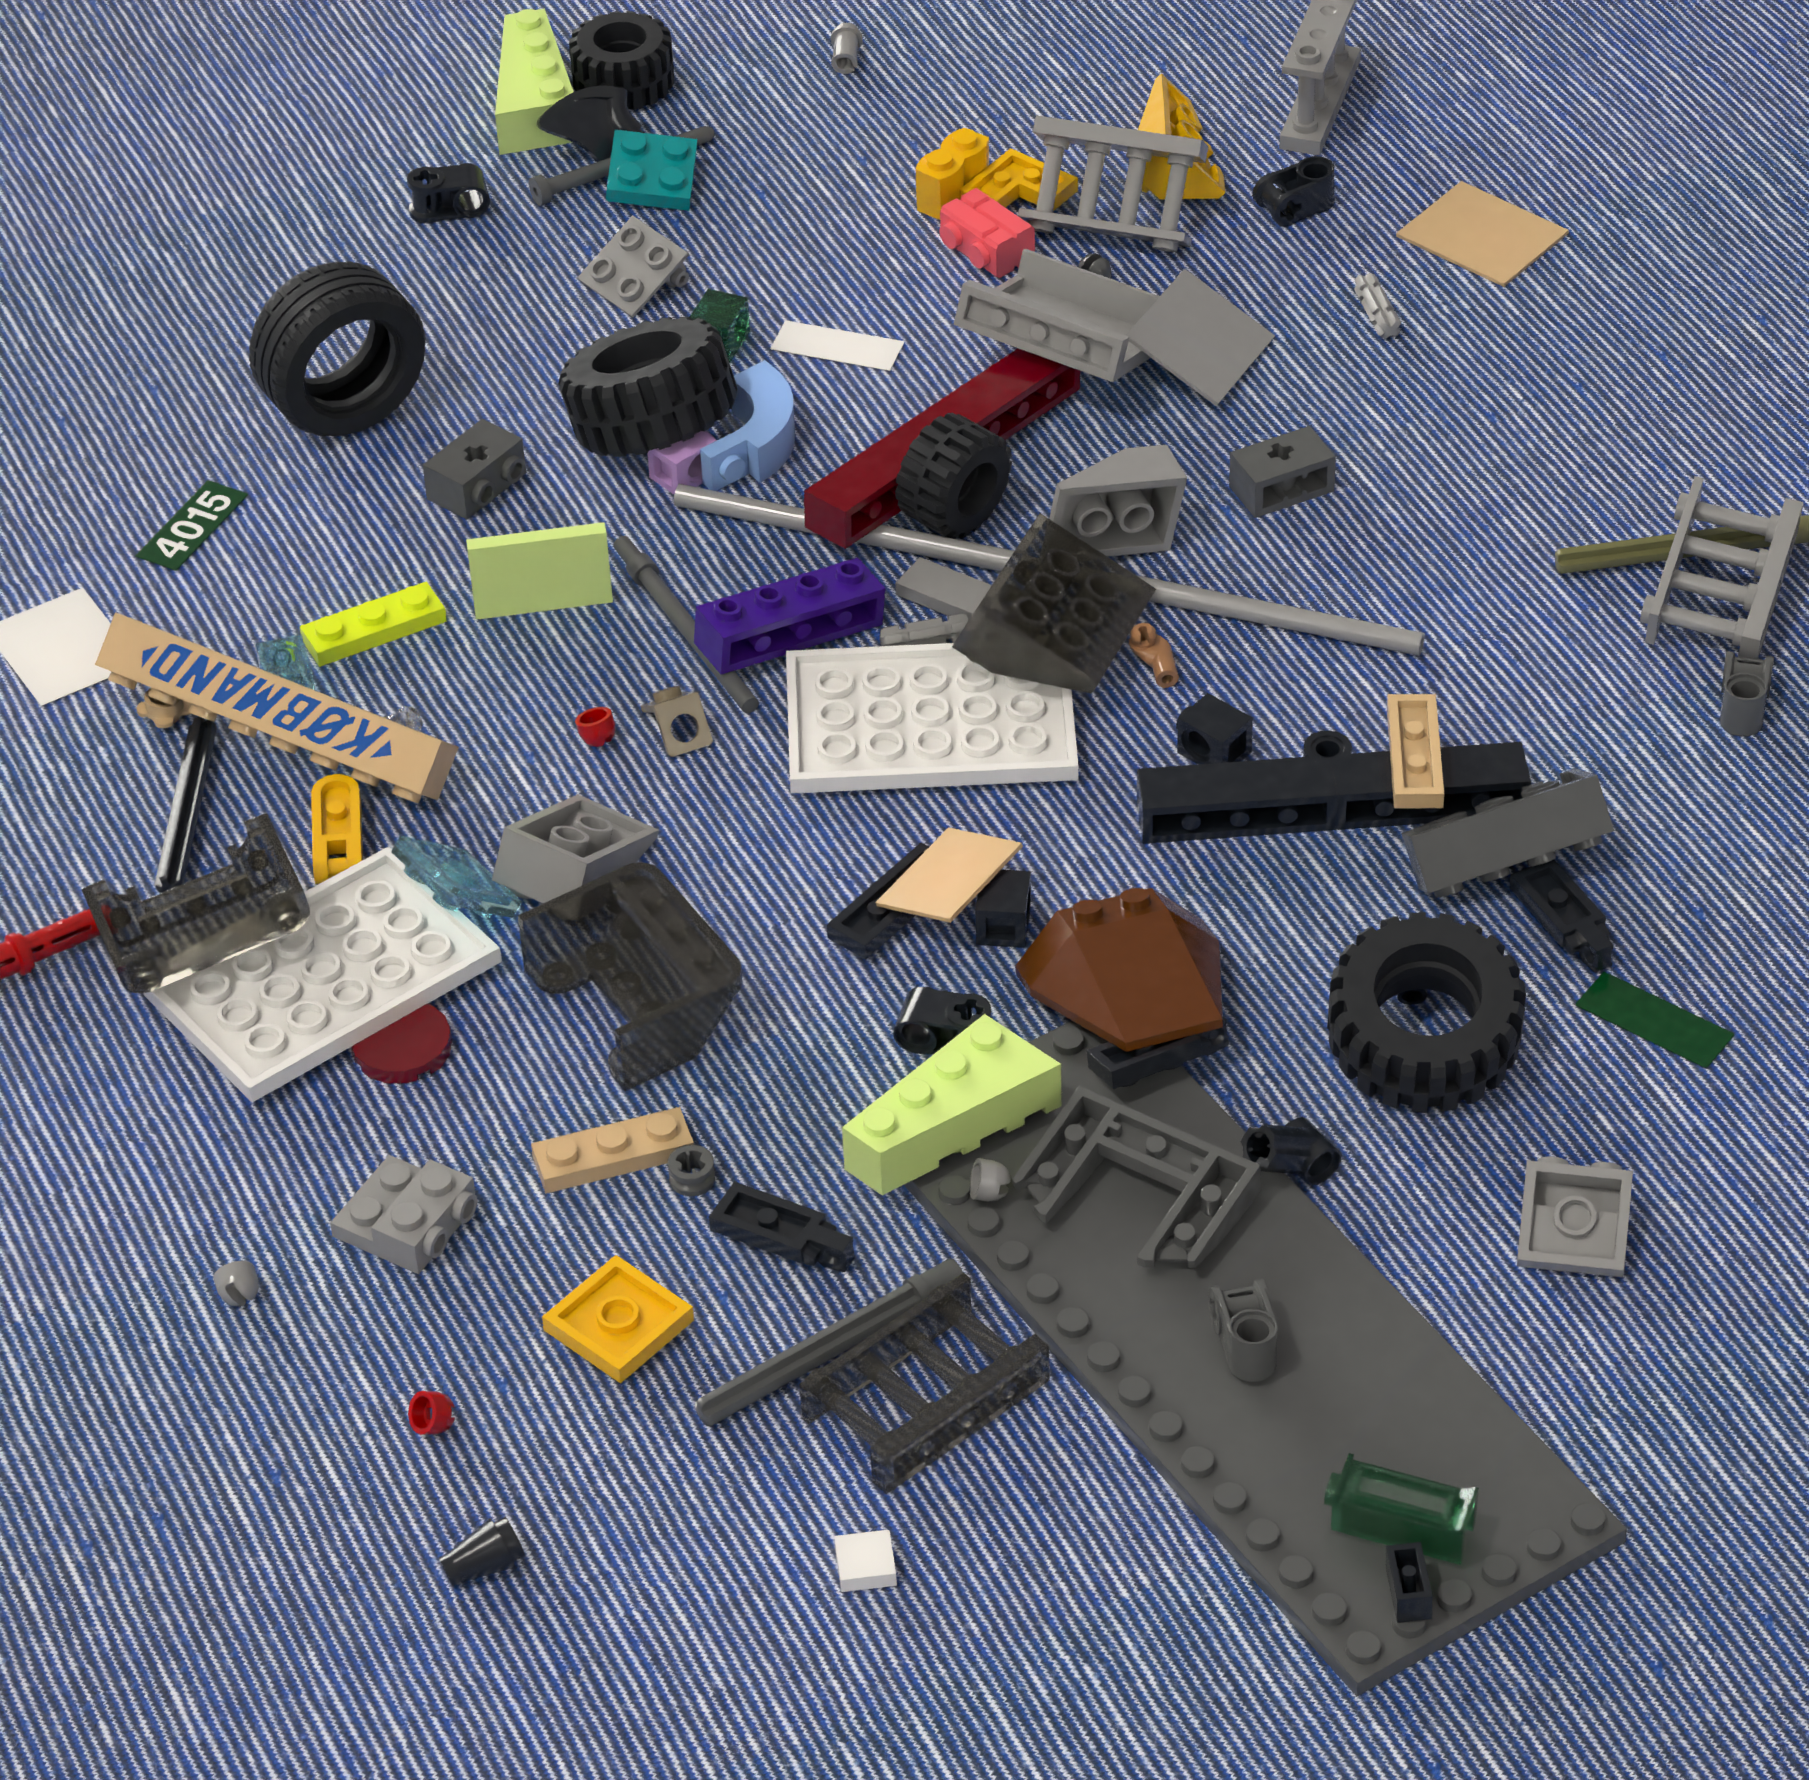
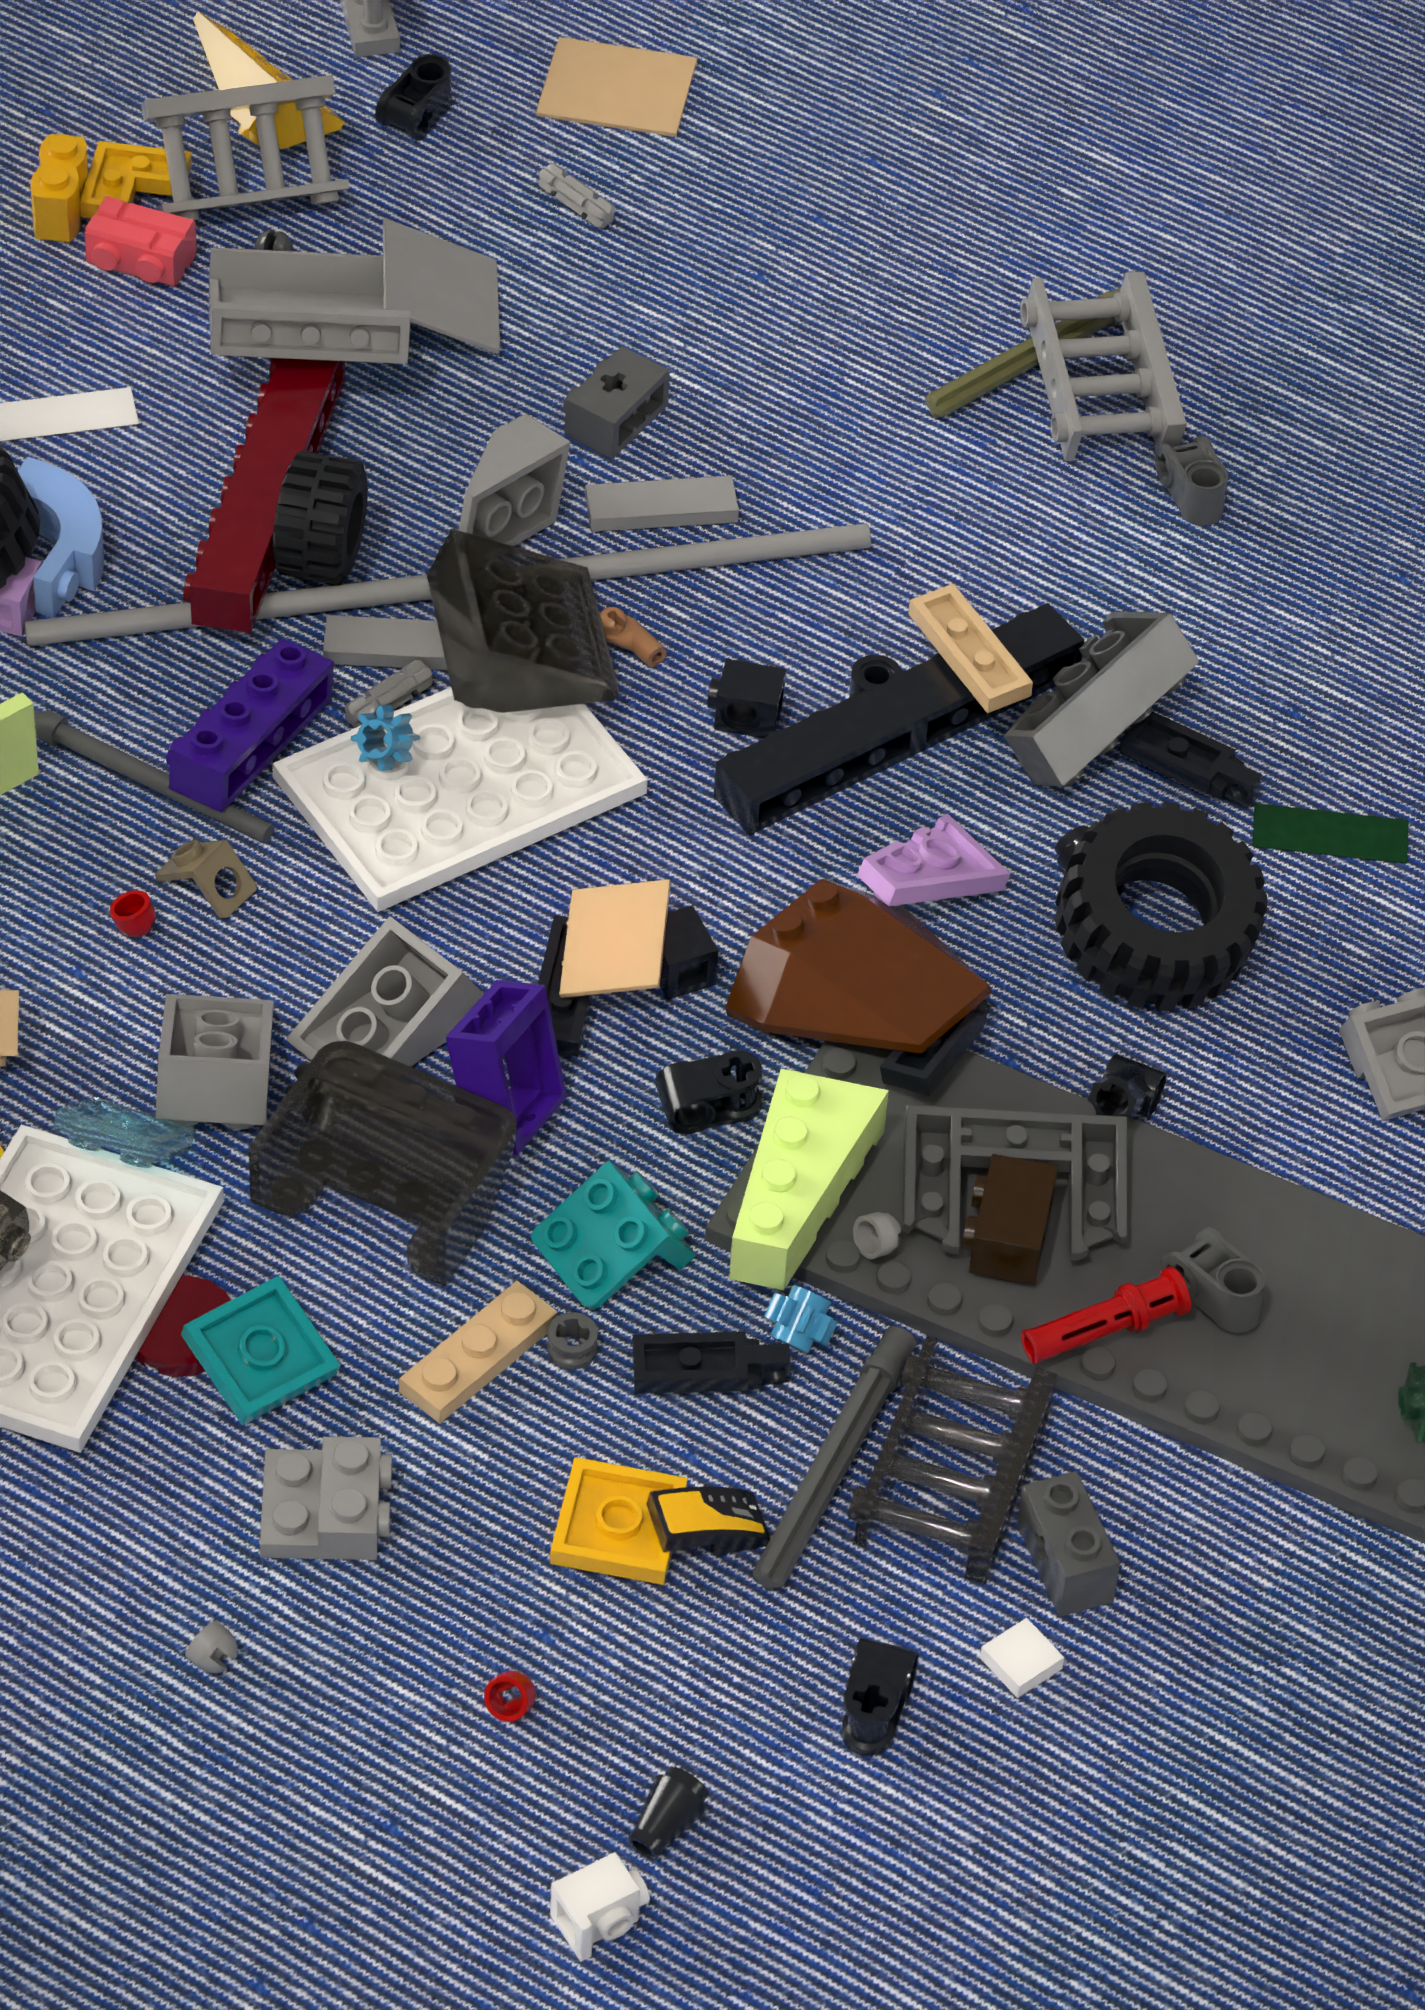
camera: 35 degrees left, 5 degrees up
none -> teal plate [181,1275,341,1426]
none -> light grey slope [285,916,484,1101]
none -> dark azure gear [351,705,420,771]
none -> dark purple window [446,980,567,1156]
none -> teal bracket [531,1160,697,1310]
none -> white brick [550,1852,650,1962]
none -> light grey tile [585,476,739,532]
none -> slope [646,1486,770,1556]
none -> dark azure gear [763,1285,838,1354]
none -> black piece [841,1637,919,1756]
none -> lavender wing [857,814,1010,906]
none -> dark brown brick [962,1154,1058,1285]
none -> dark grey brick [1017,1471,1120,1617]
none -> red pin [1021,1266,1191,1364]

